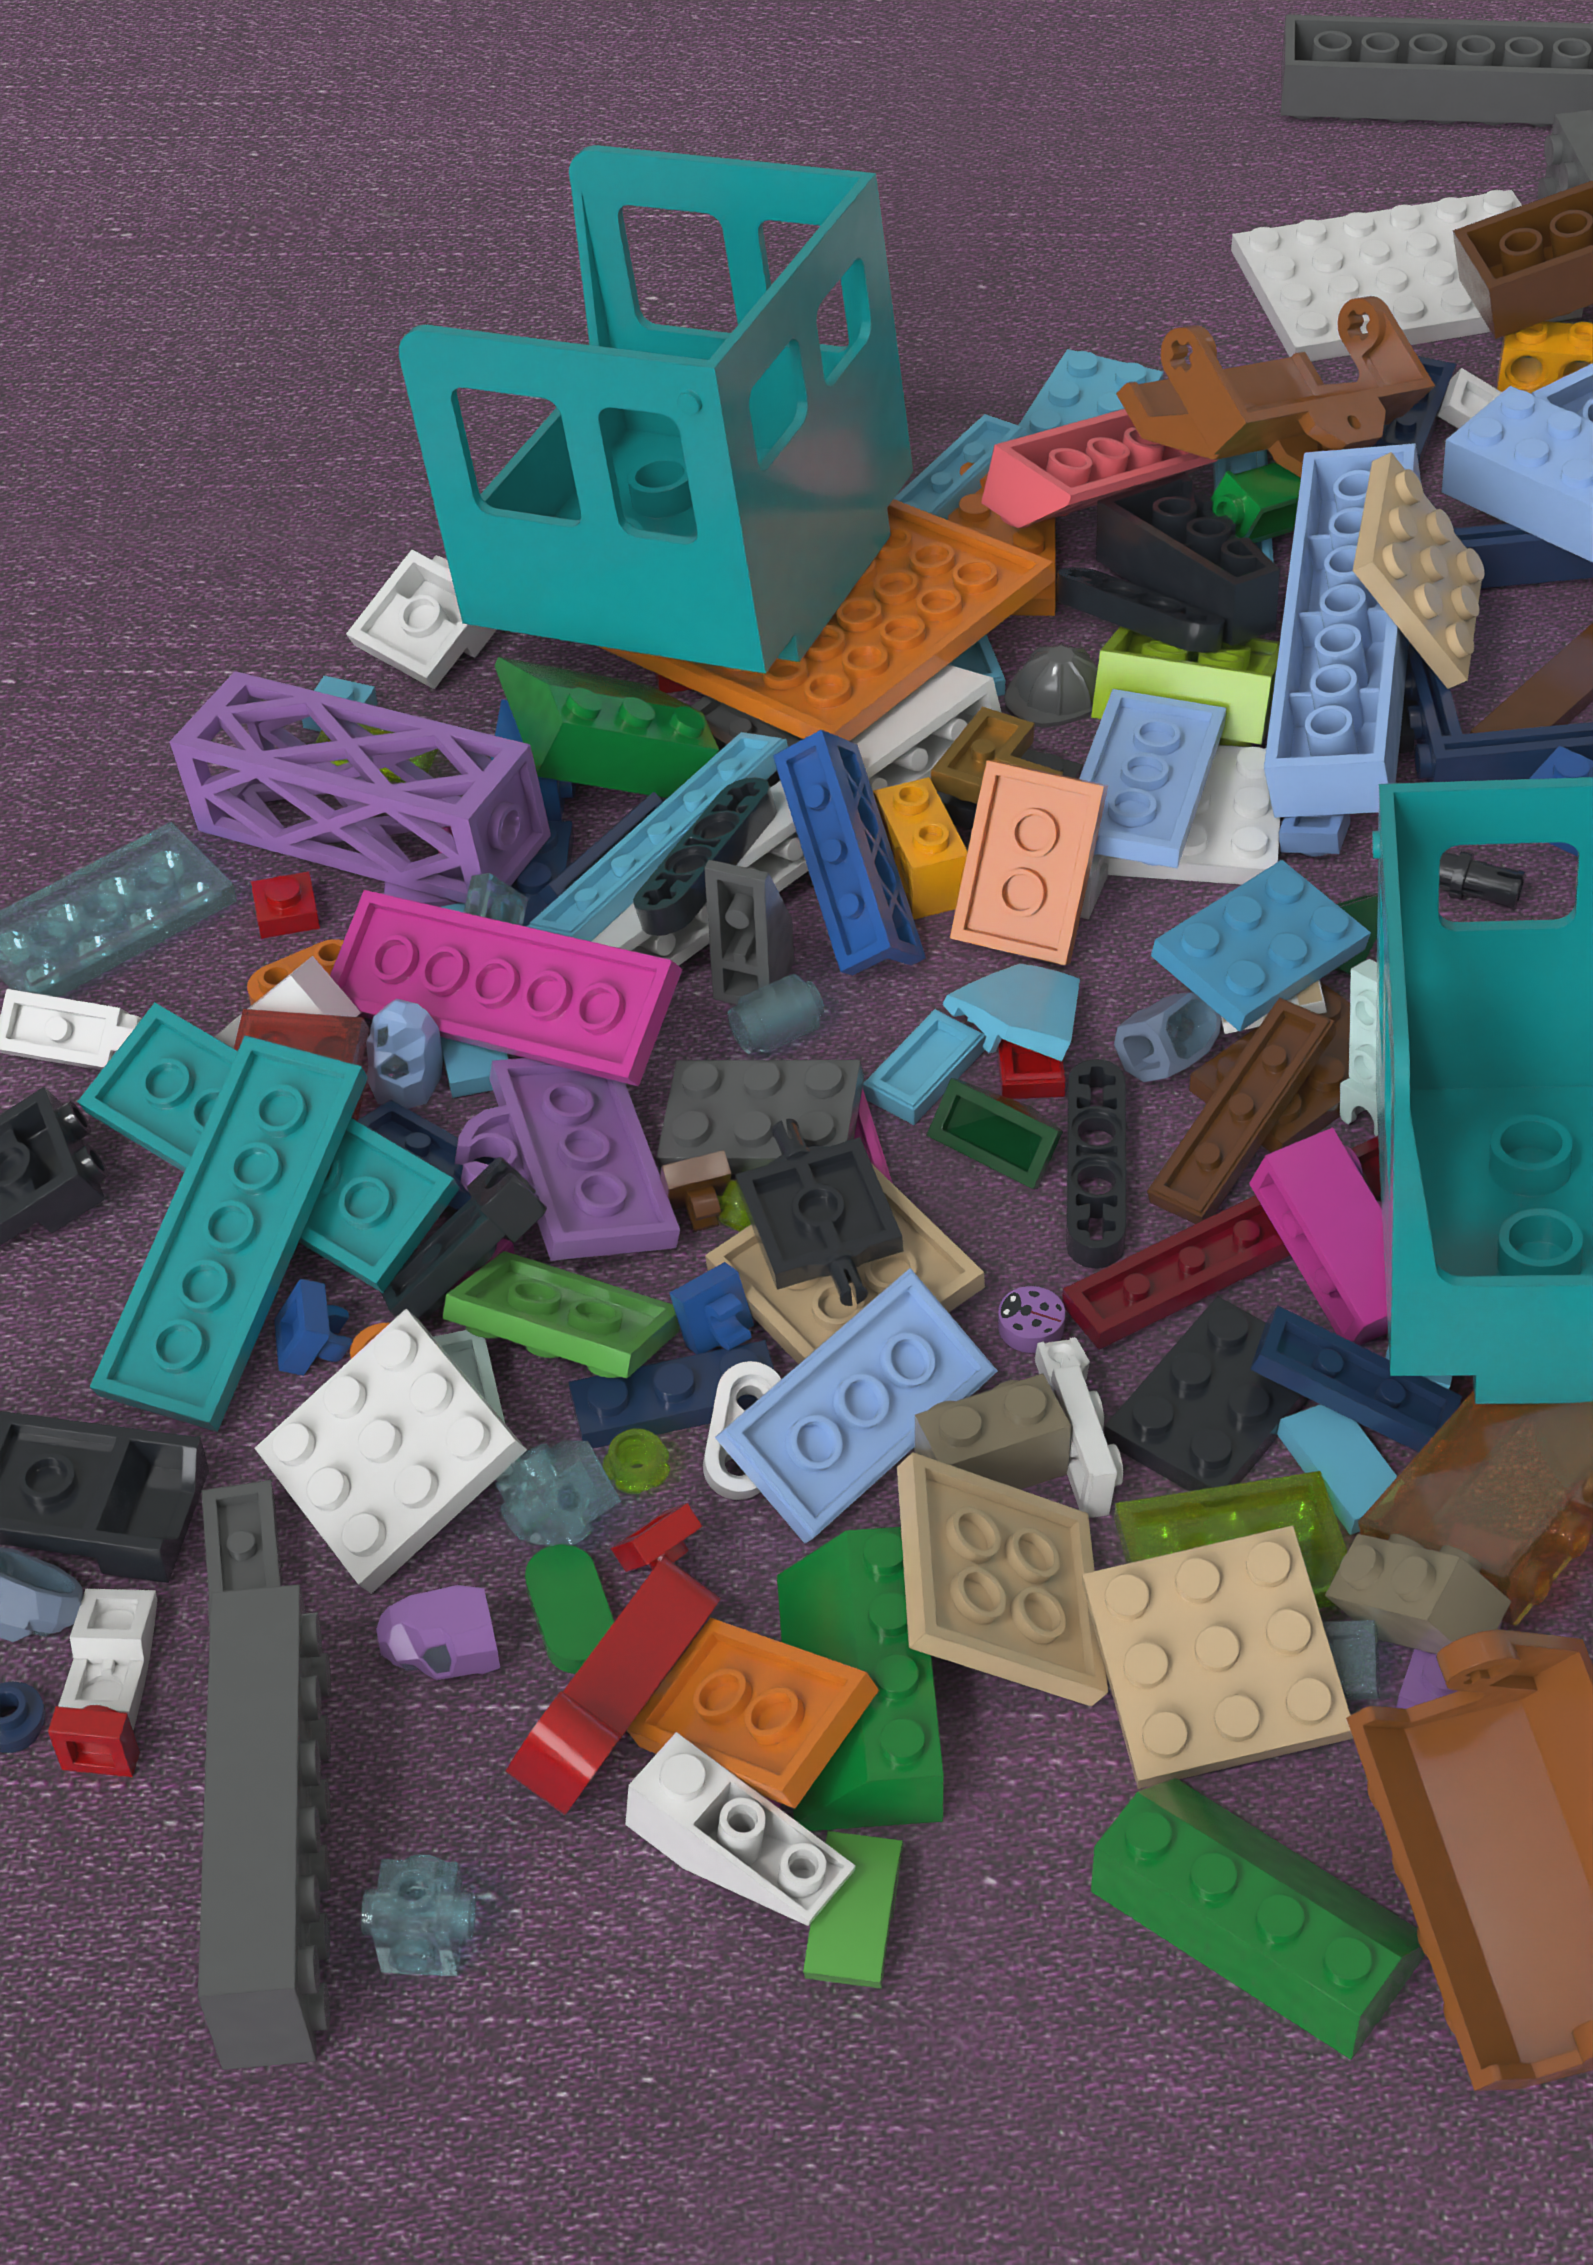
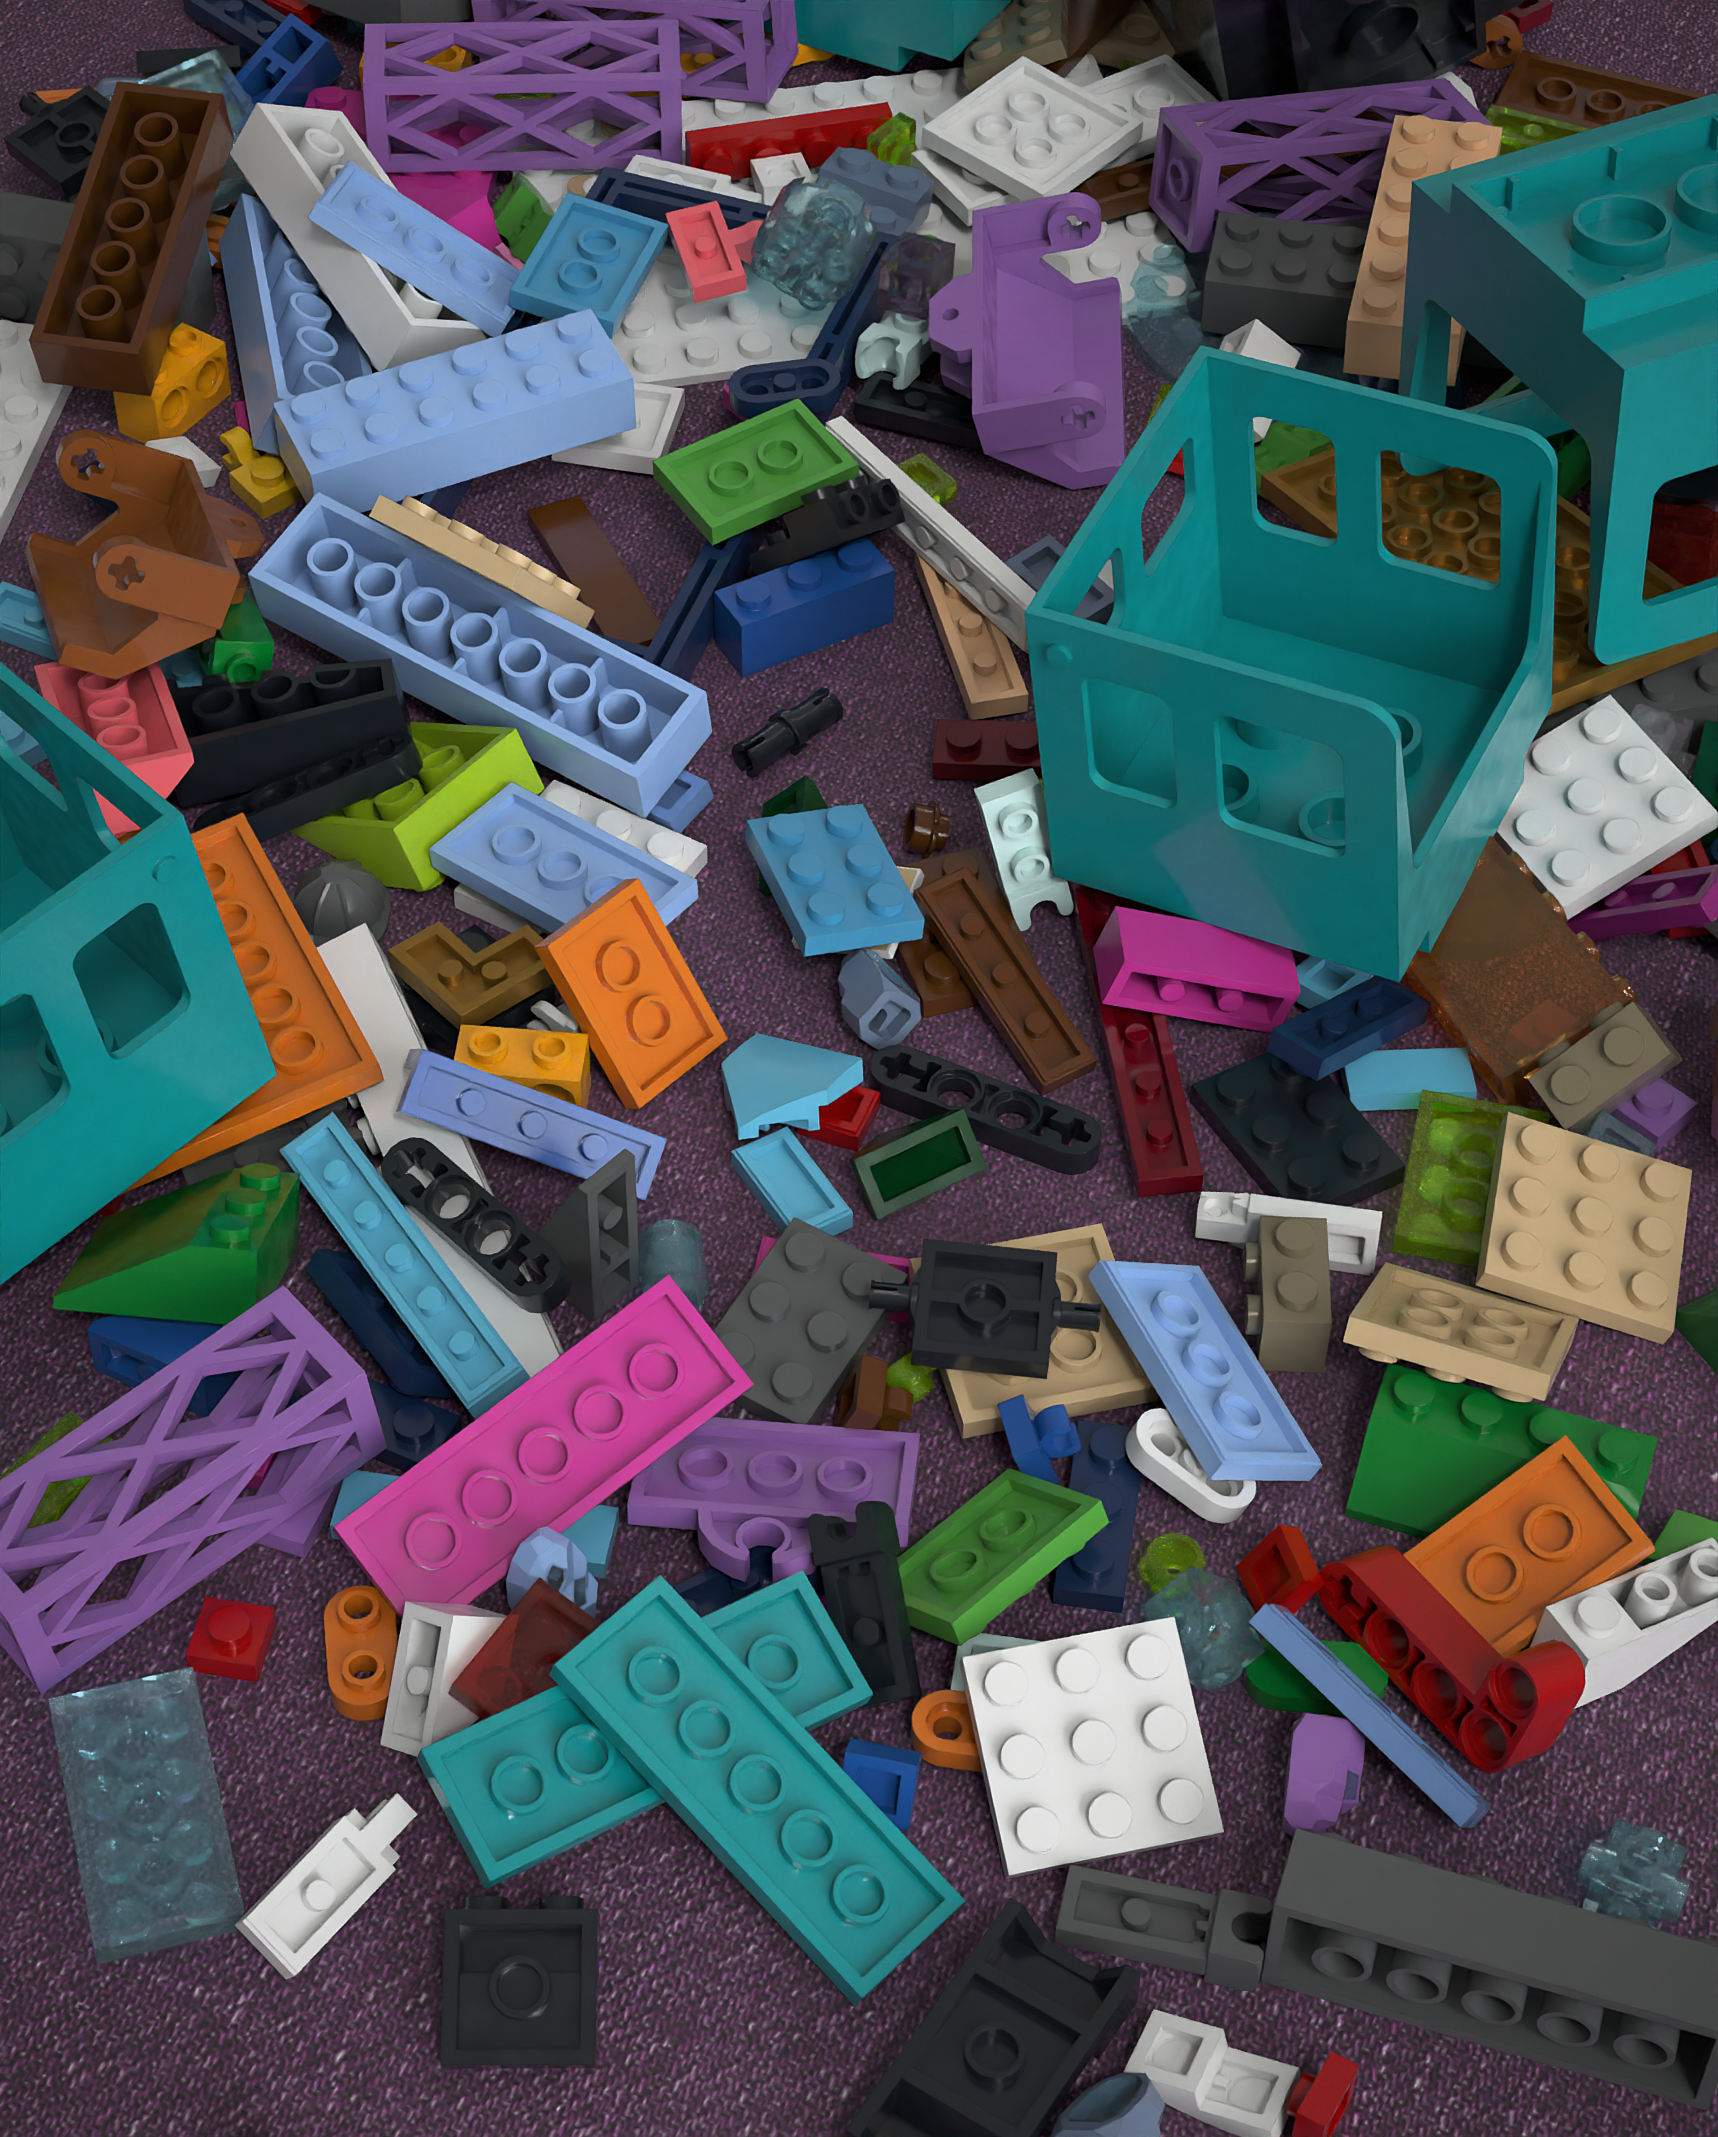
camera: 70 degrees left, 0 degrees up
clear light blue plate [464,873,528,926] -> none
medium lavender tile [998,1286,1065,1353] -> none
none -> medium blue tile [1249,1603,1490,1828]

